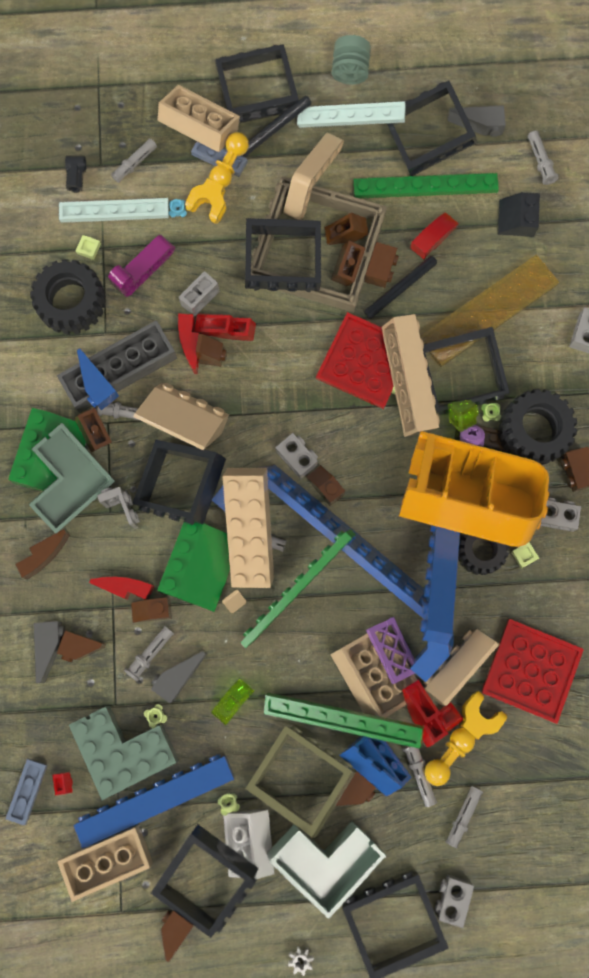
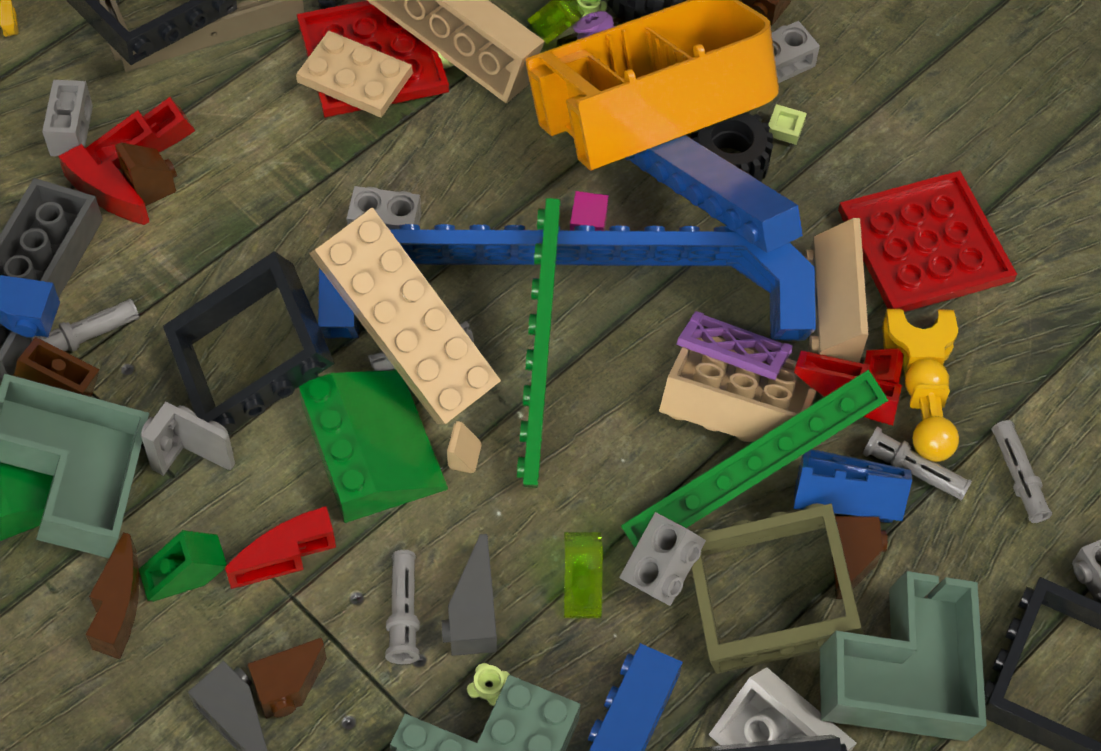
camera: 45 degrees left, 20 degrees down
reddish brown slope [131,598,172,623] -> none
tan slope [134,383,229,450] -> none
yellowish green plate [218,793,240,816] -> none
reddish brown slope [306,465,345,507] -> none
none -> green slope [139,530,227,602]
none -> tan plate [296,31,413,118]
none -> dark pink brick [570,191,609,231]
none -> light grey brick [619,512,706,606]

